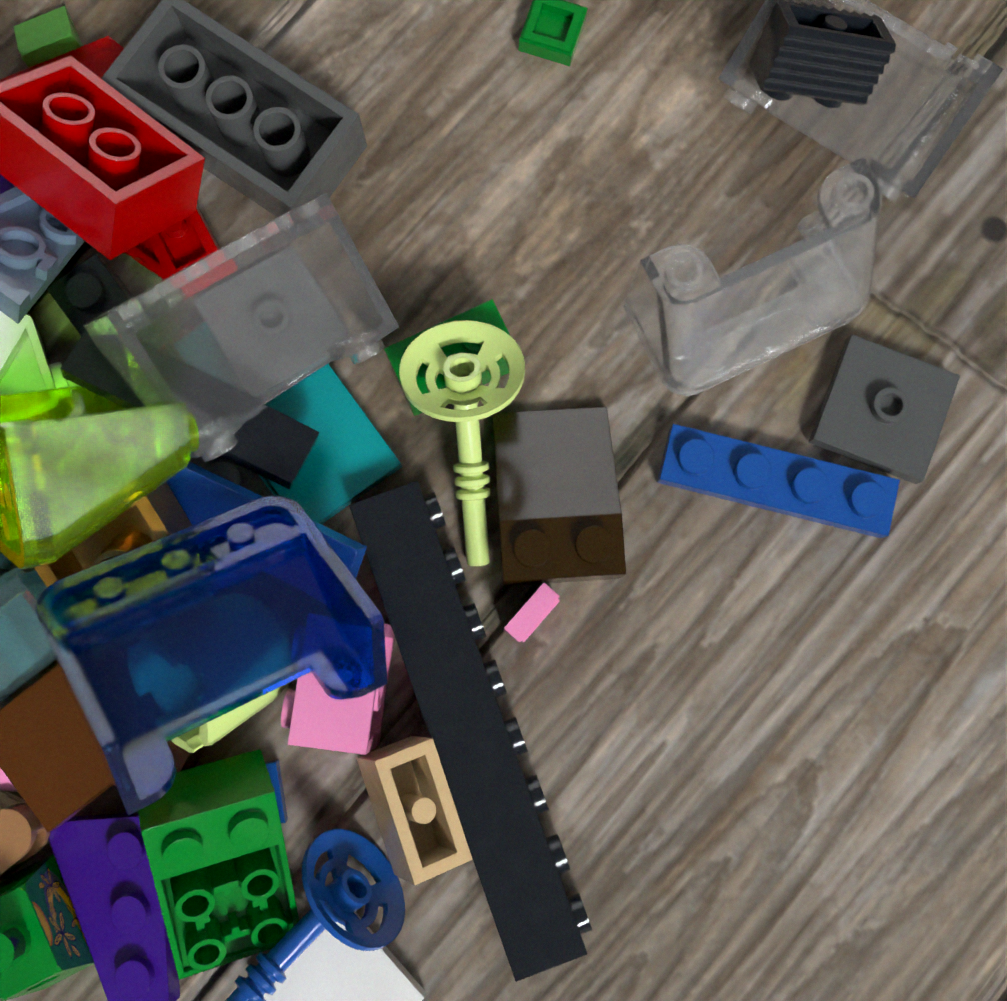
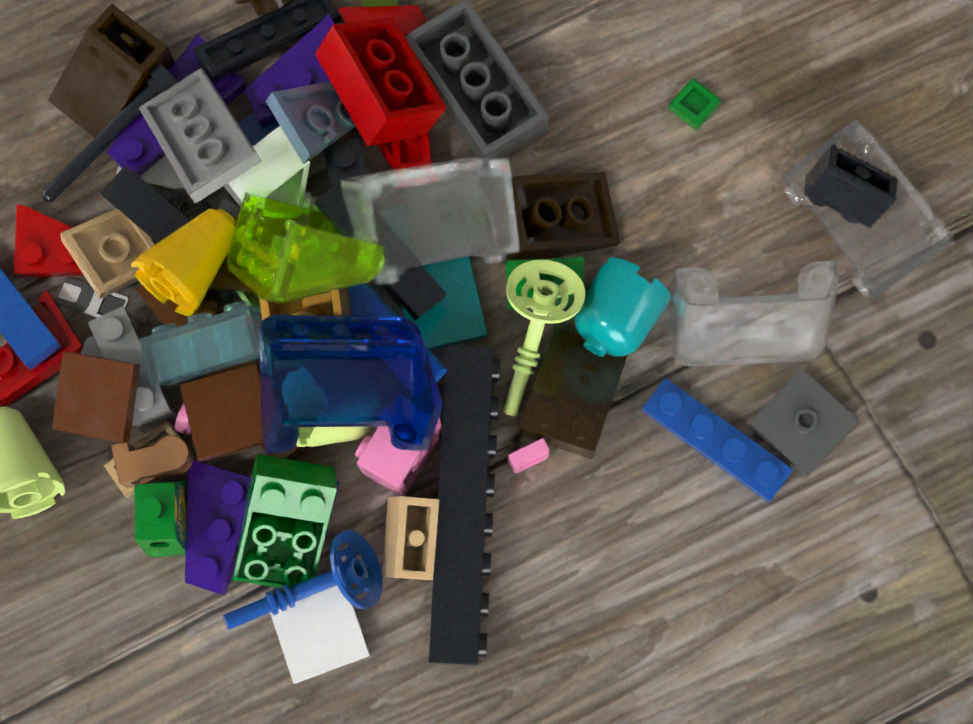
camera: 30 degrees right, 5 degrees down
none -> dark brown slope [487,172,621,264]
none -> teal cylinder [574,257,671,357]

